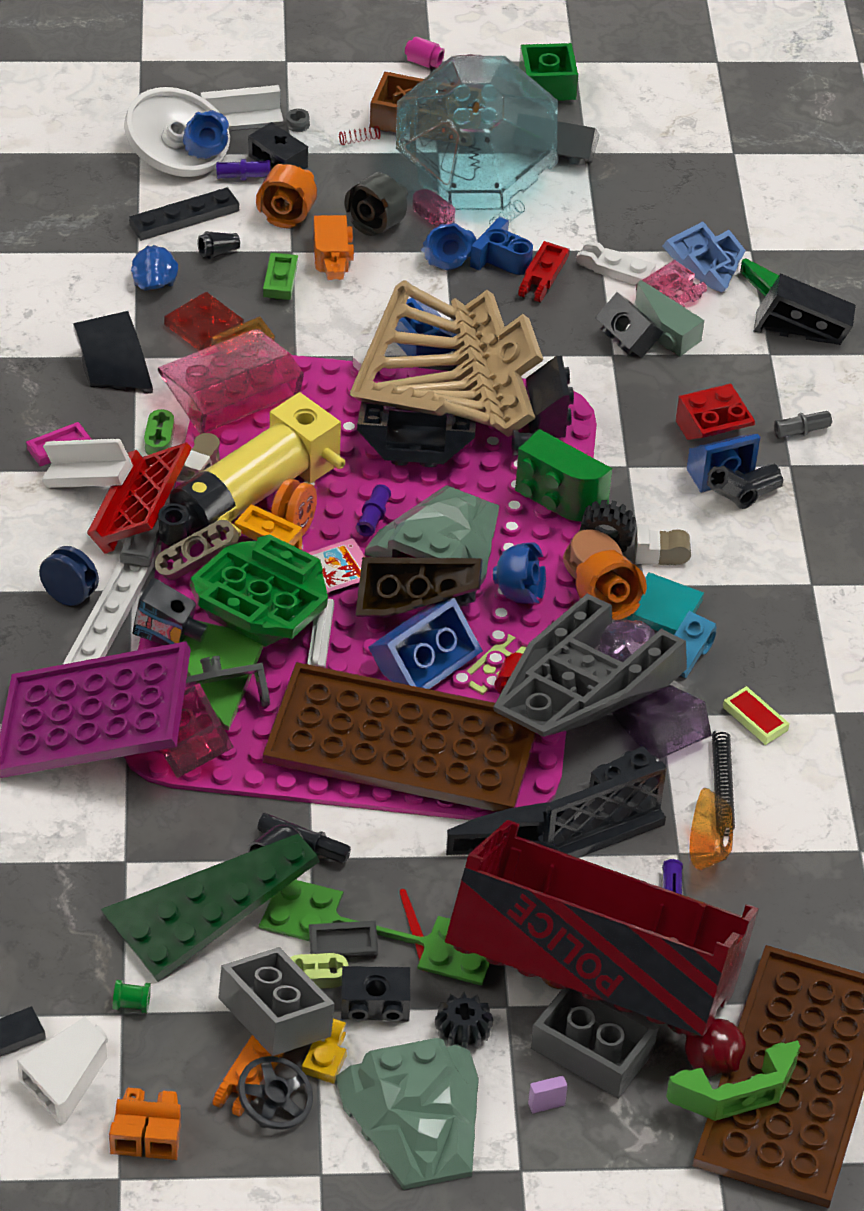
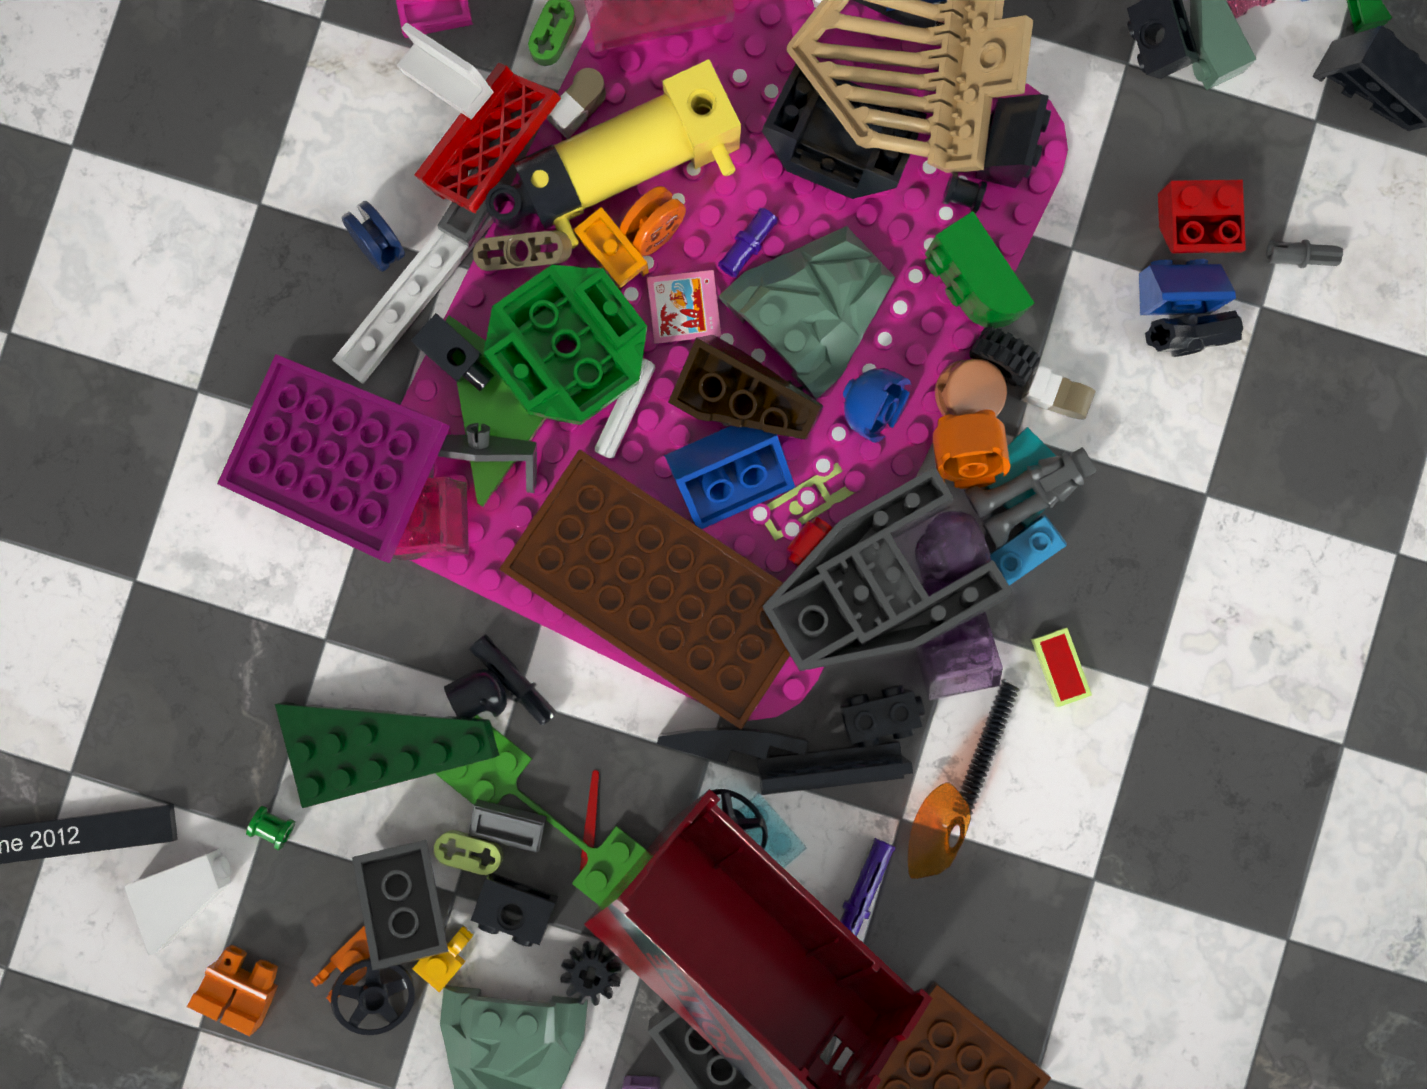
camera: 20 degrees right, 40 degrees up
none -> dark grey piece [964,447,1097,549]

